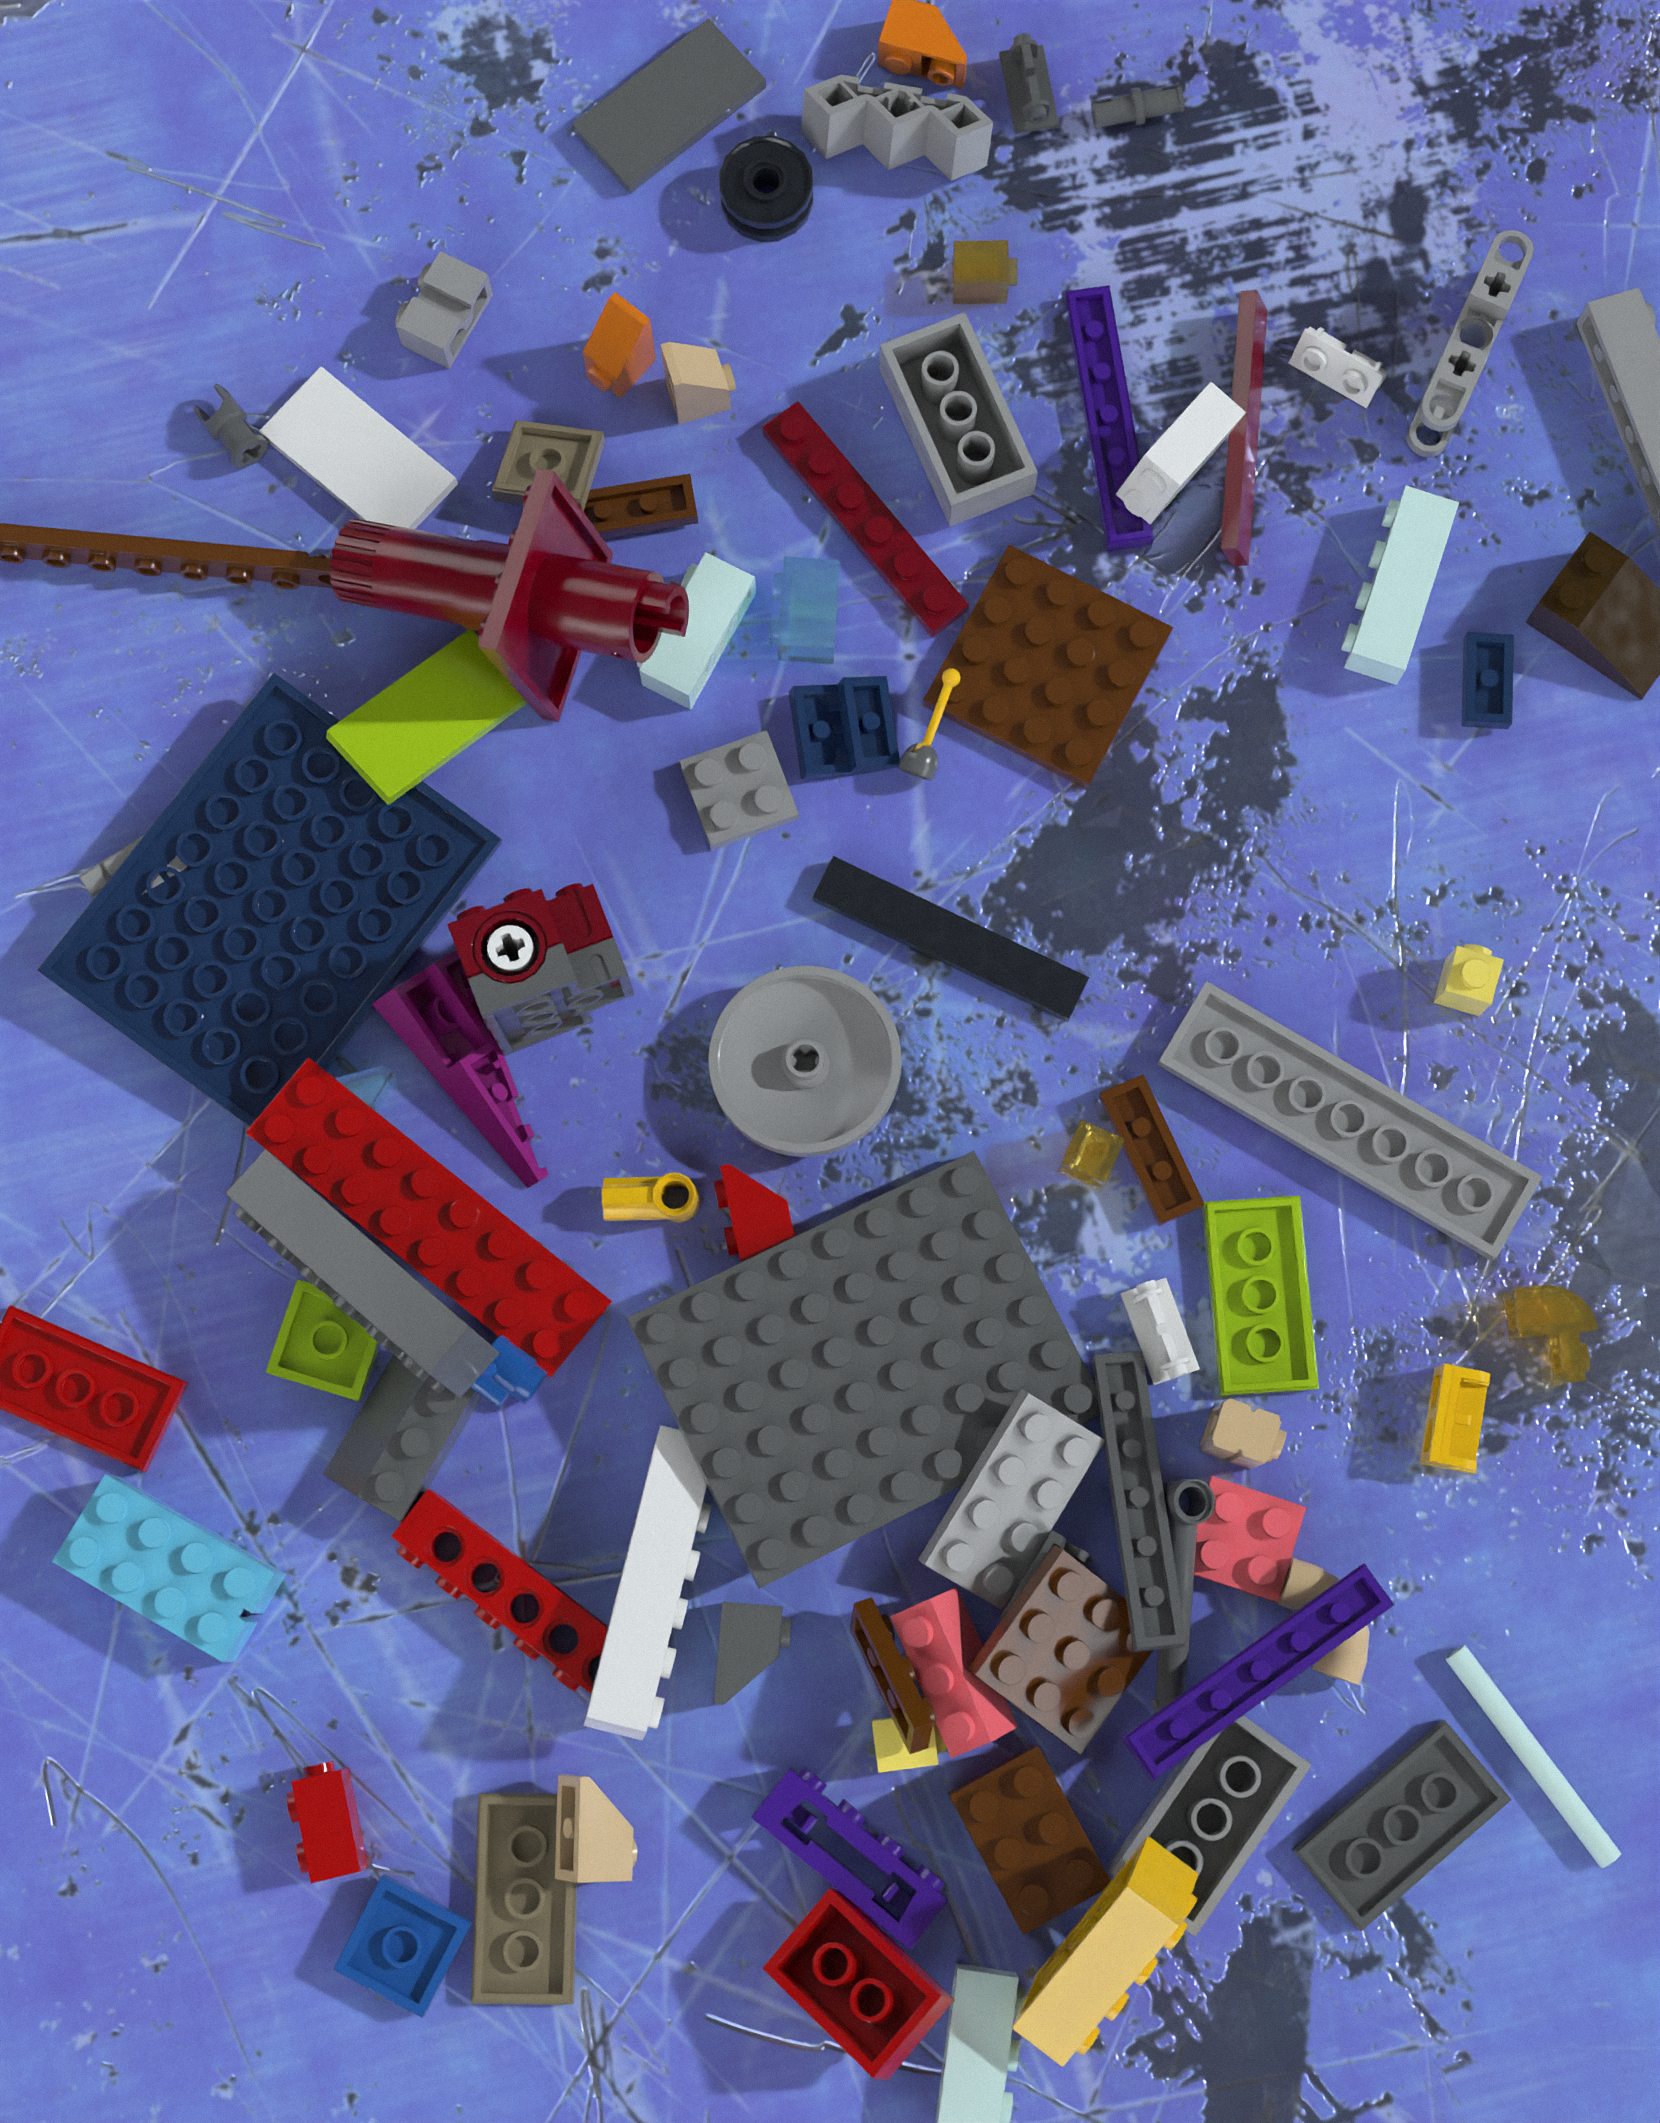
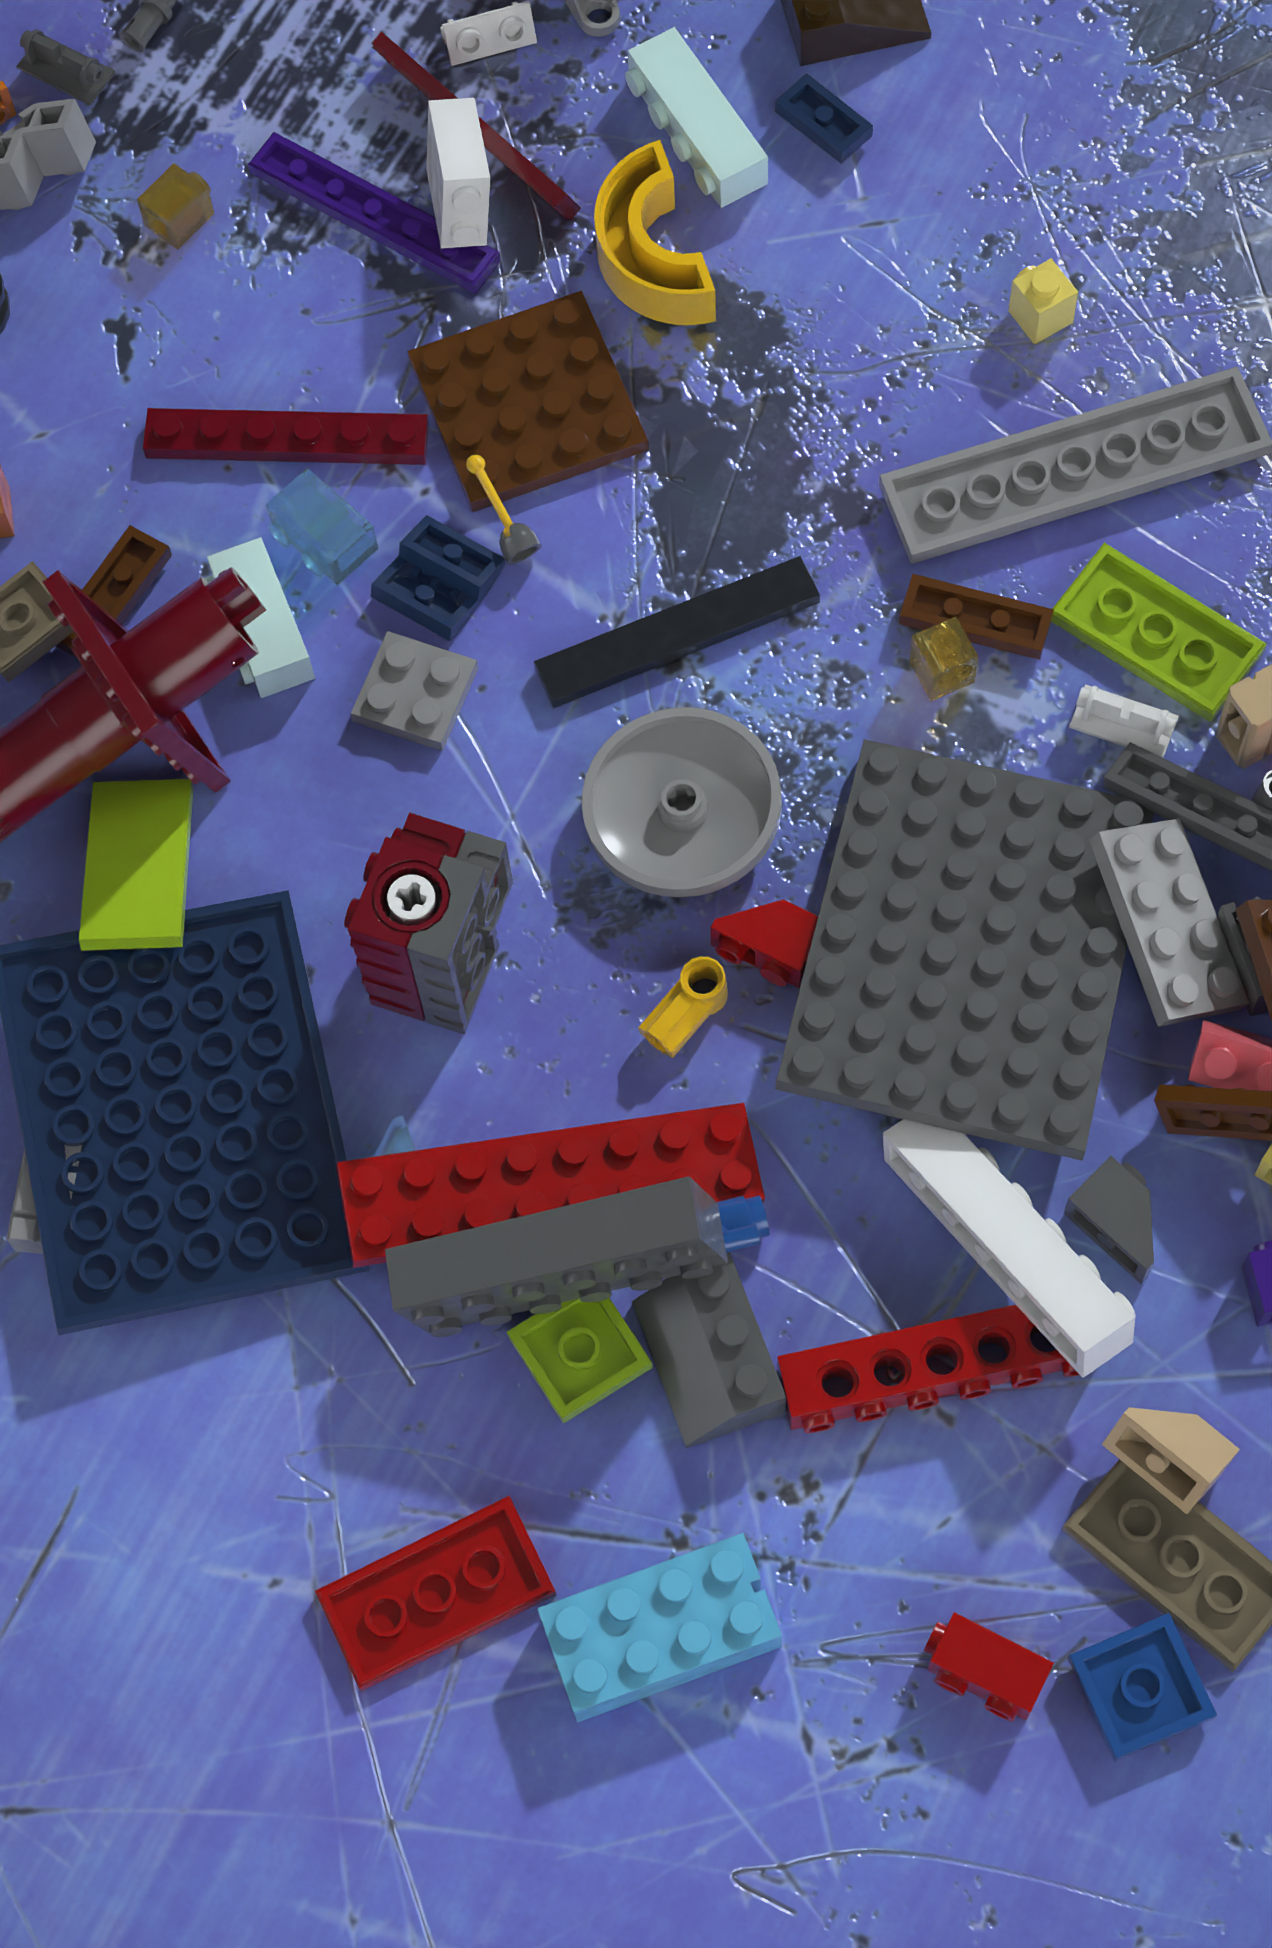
camera: 45 degrees left, 10 degrees down
magenta wedge [372,949,549,1188] -> none
tan slope [660,342,736,424] -> none
light grey brick [879,312,1038,527] -> none
none -> yellow brick [594,140,716,326]

